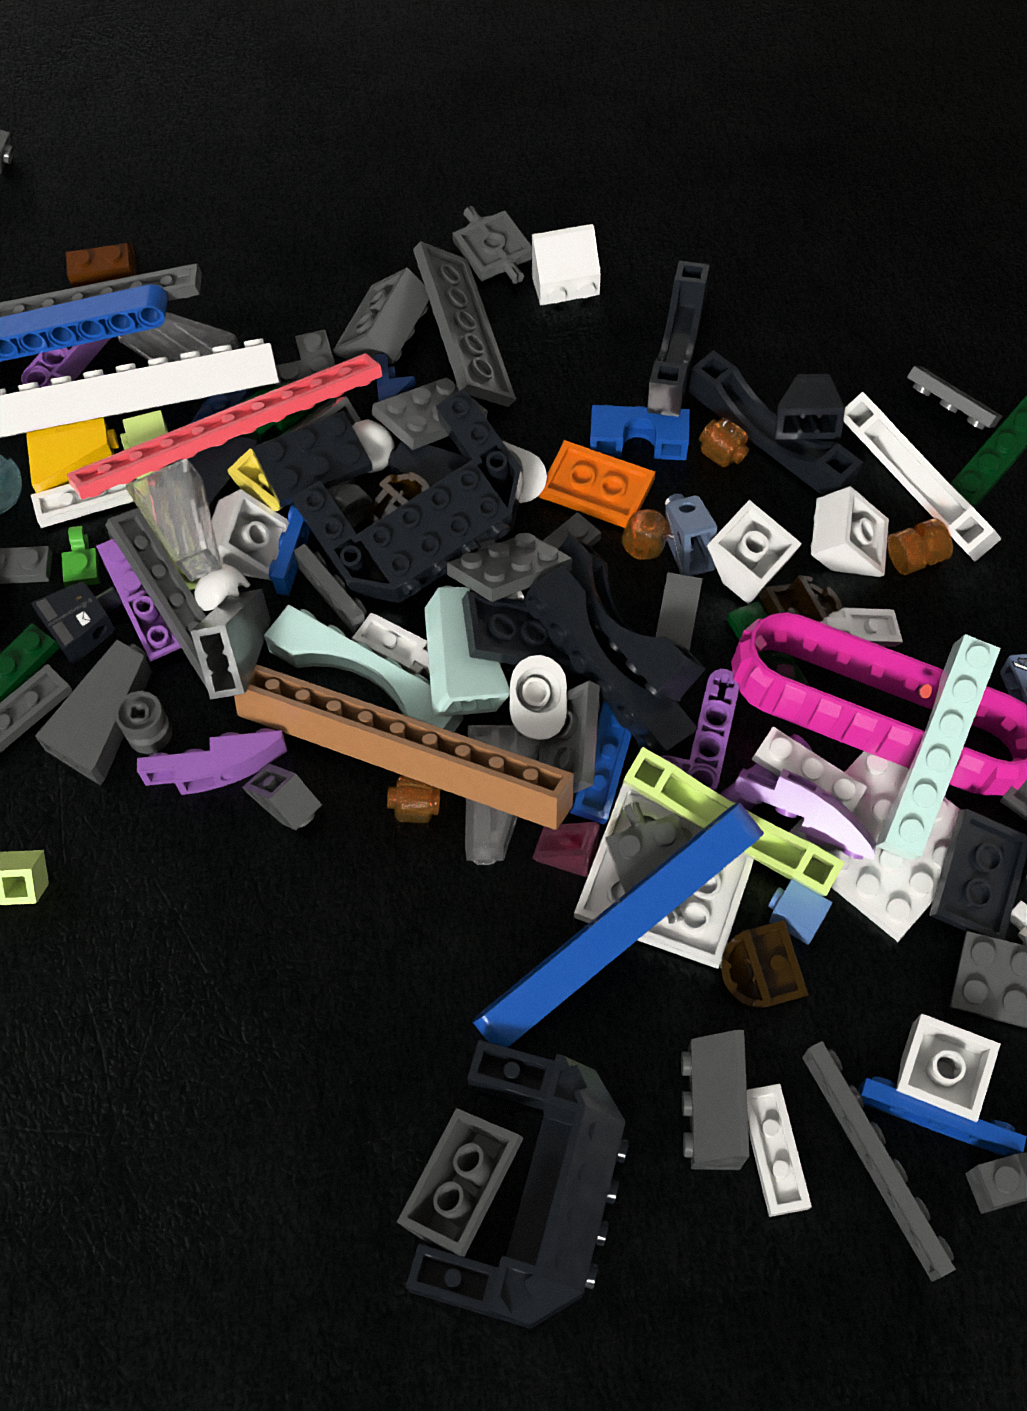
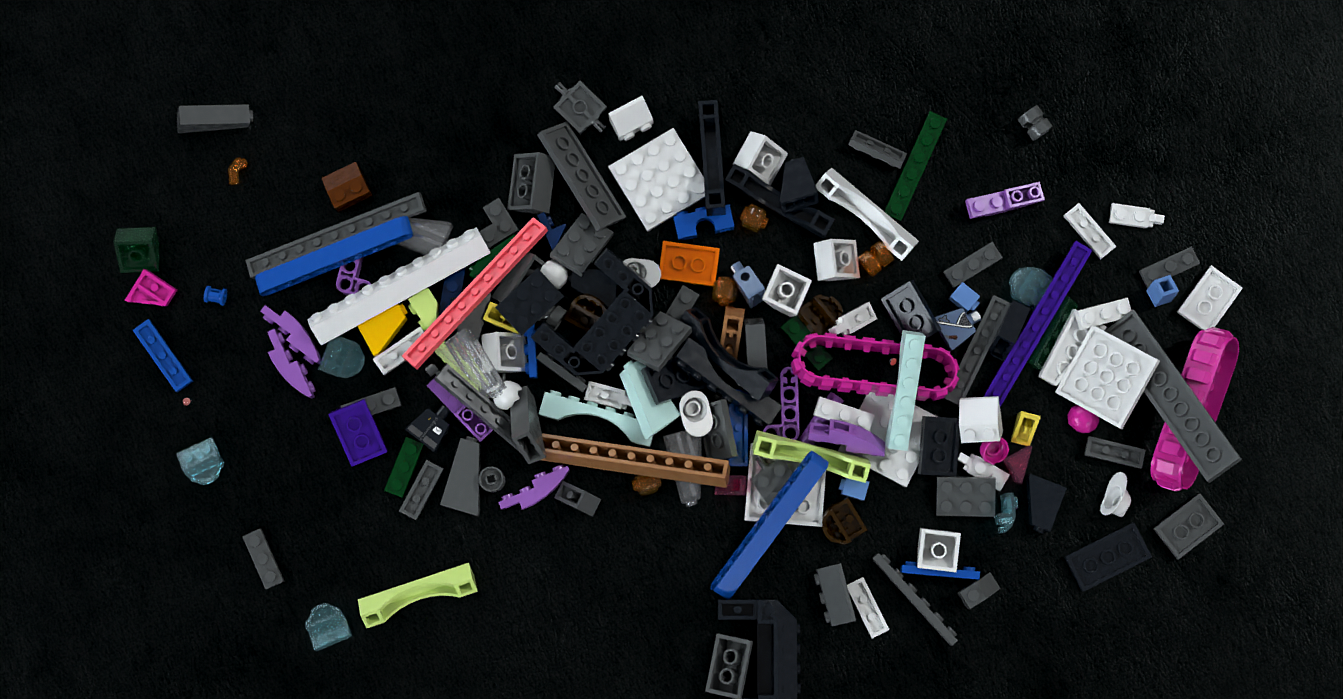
camera: 15 degrees left, 20 degrees up
bright green plate [62,526,100,588] -> none
none -> white plate [608,128,705,232]
none -> medium nougat slope [717,306,745,368]
none -> white slope [733,131,788,186]
none -> plate [881,280,942,340]

